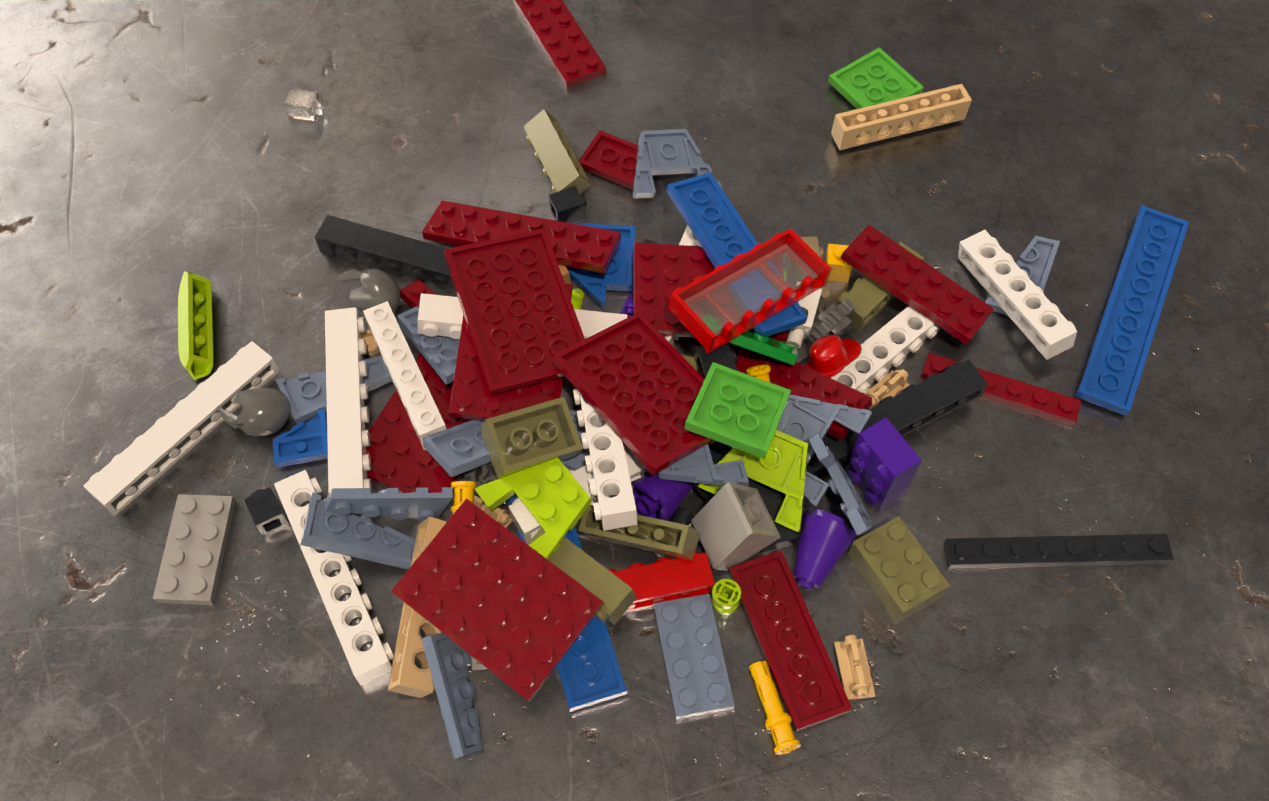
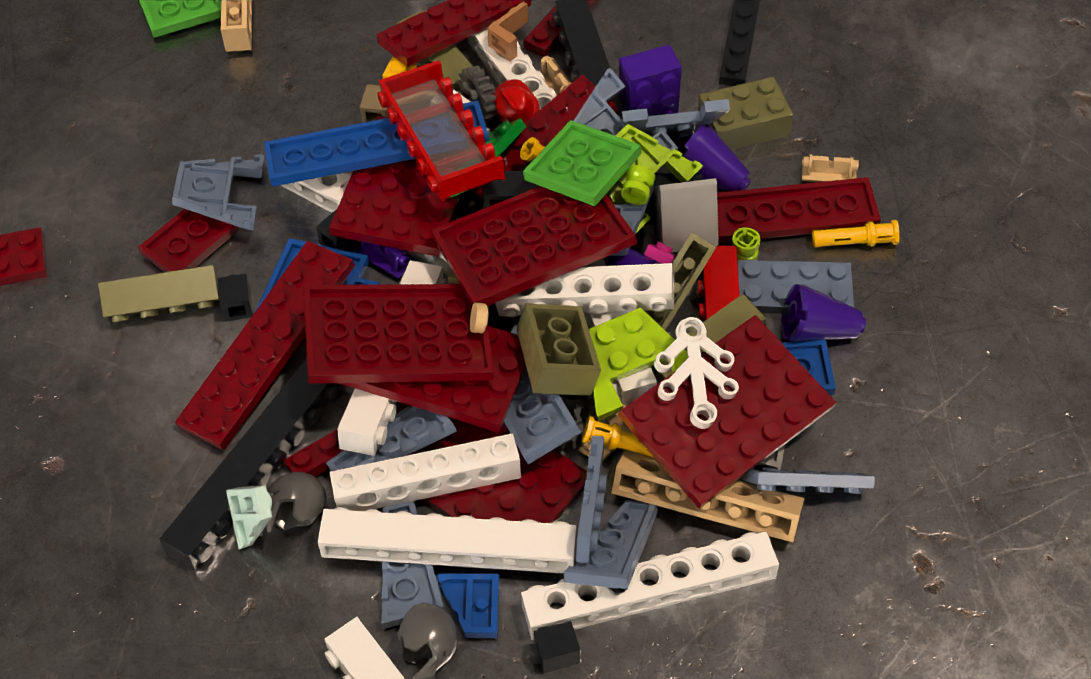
camera: 75 degrees left, 5 degrees down
none -> light aqua wing [226,485,272,549]
none -> tan tile [470,303,488,334]
none -> medium nougat bracket [487,1,528,61]
none -> lime wheel [621,165,655,205]
none -> dark pink plate [644,242,676,264]
none -> white plant [654,317,739,429]
none -> dark purple cone [781,284,866,342]

